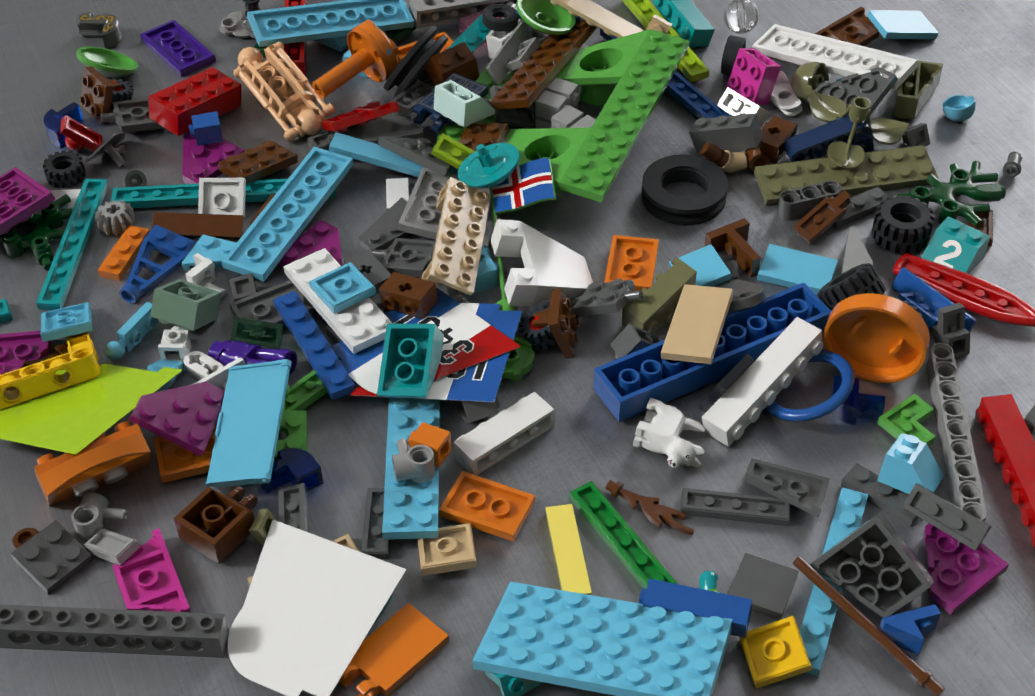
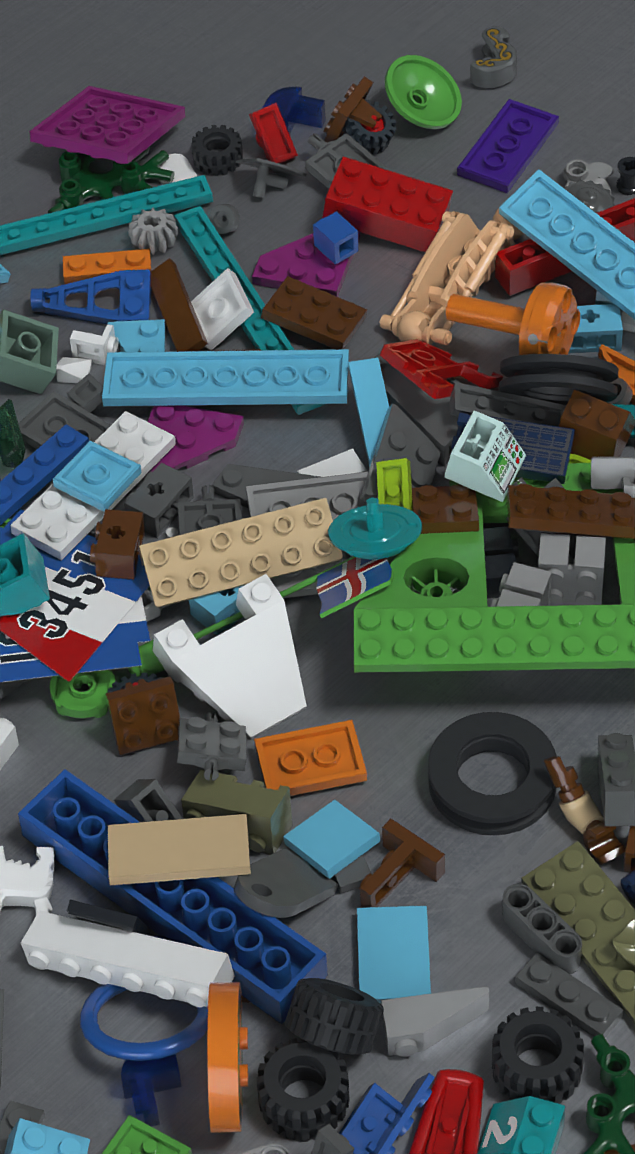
camera: 70 degrees right, 5 degrees up
reddish brown hinge [793,190,851,244] -> none

